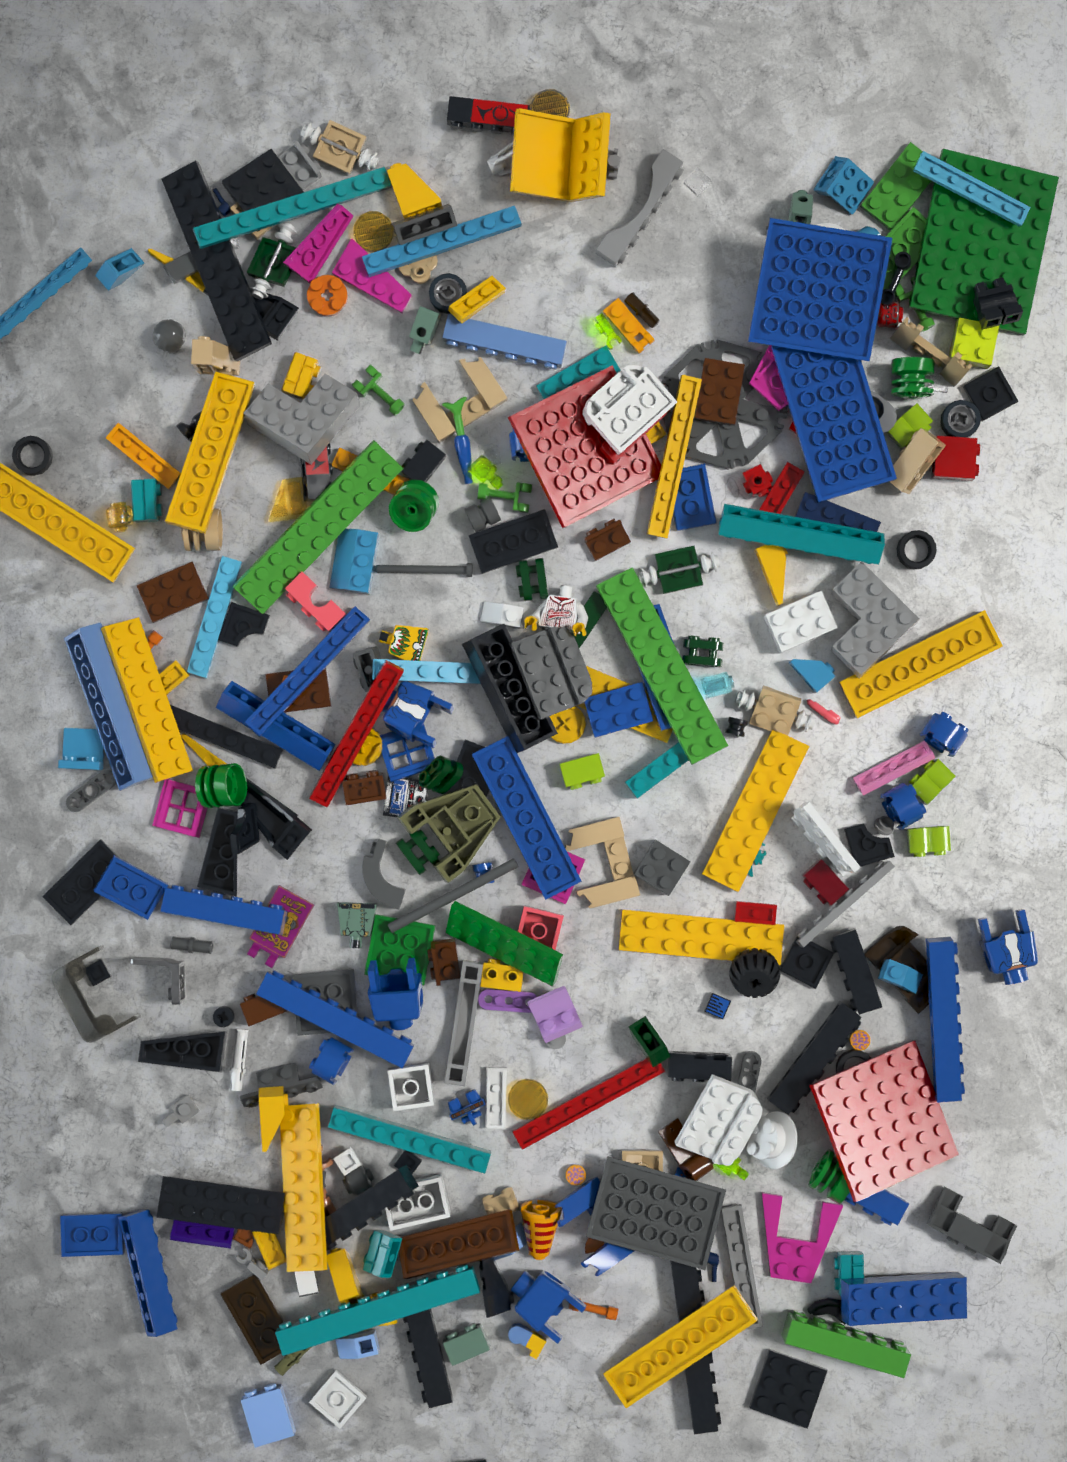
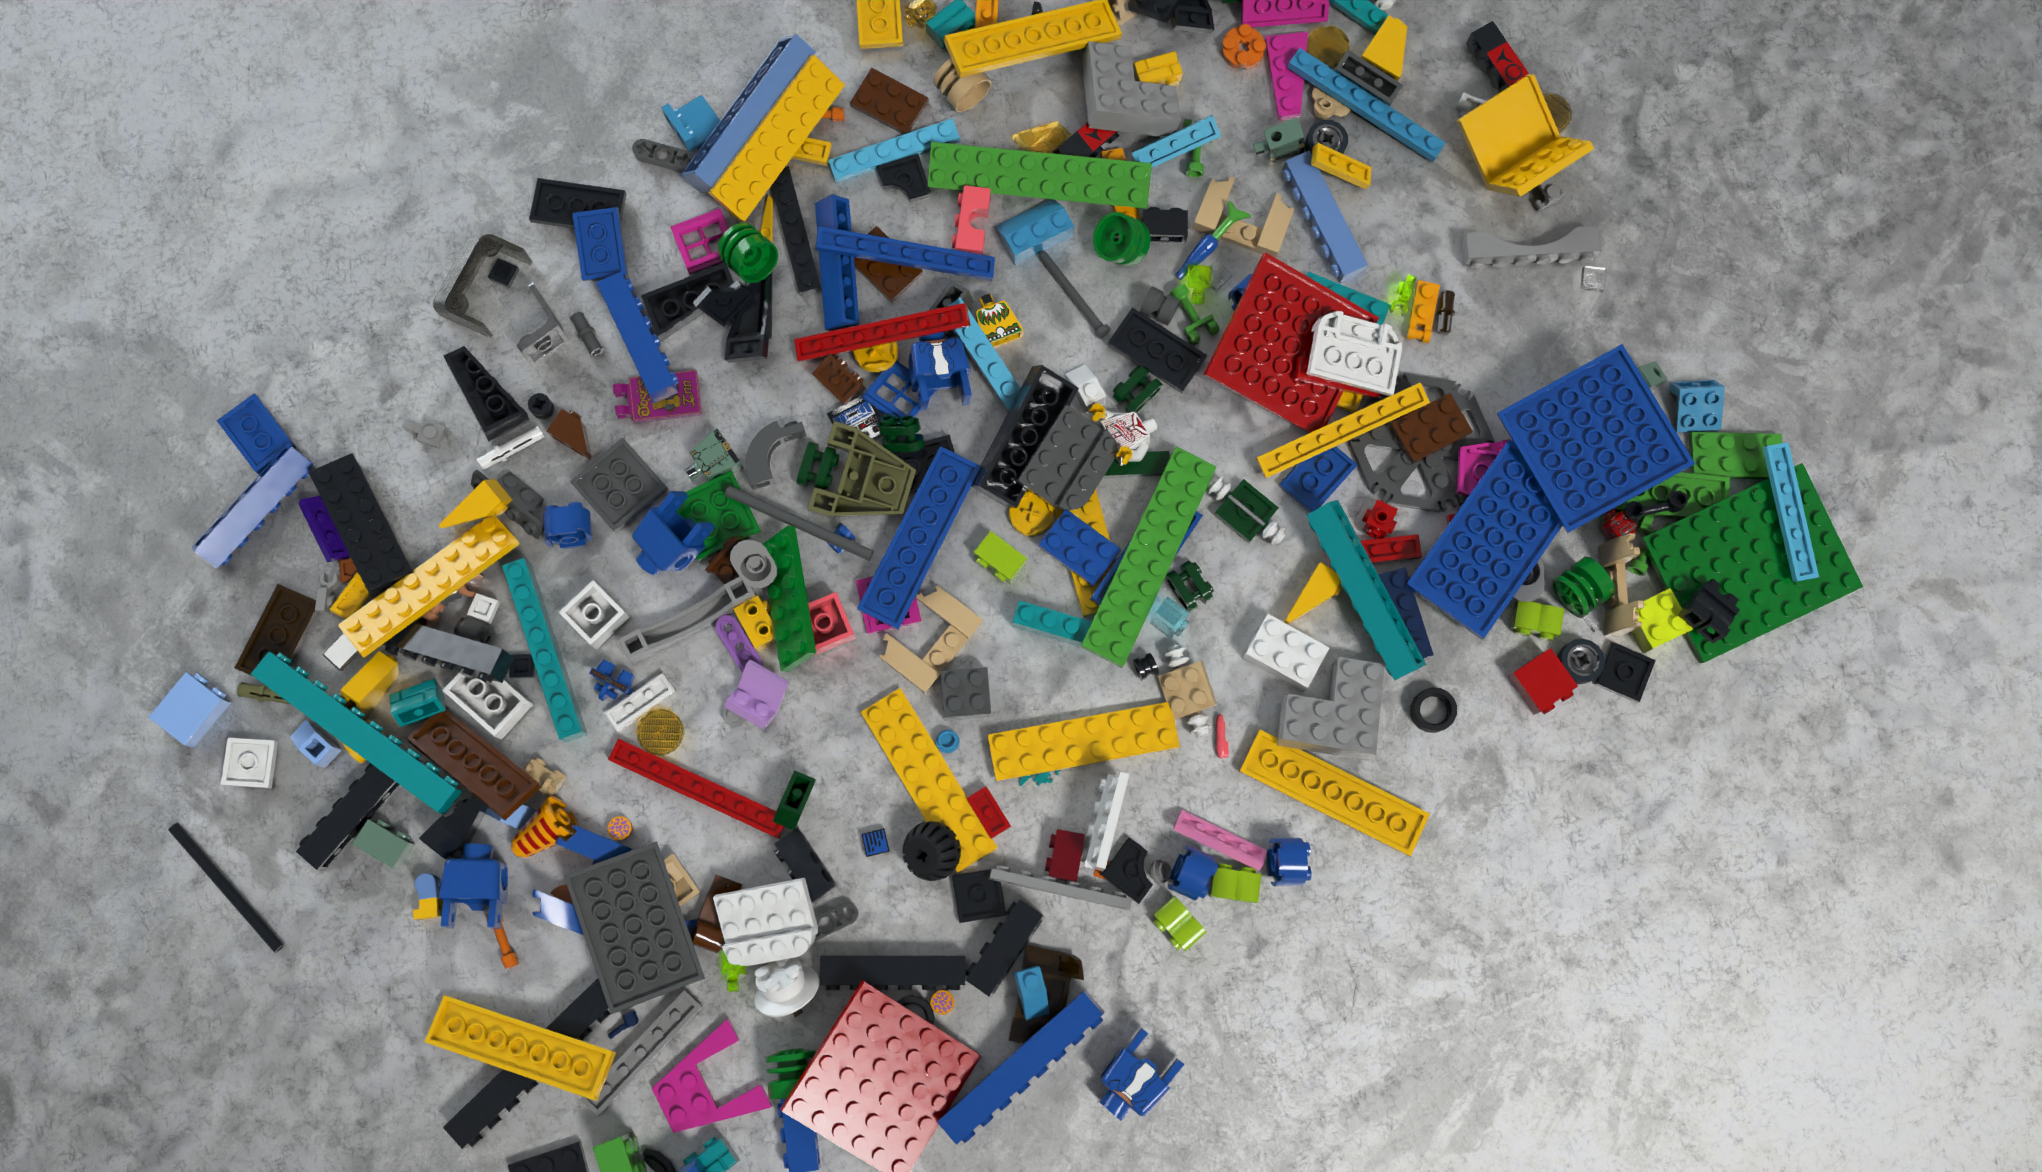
camera: 50 degrees right, 10 degrees down
blue brick [256,970,414,1069] -> none
reddish brown bracket [584,519,631,561] -> none
dark azure slope [789,659,835,693] -> none
tan brick [890,428,946,494] -> none
none -> light grey piece [730,540,777,588]
none -> dark azure plate [936,730,960,753]
none -> medium azure plate [1131,115,1221,168]

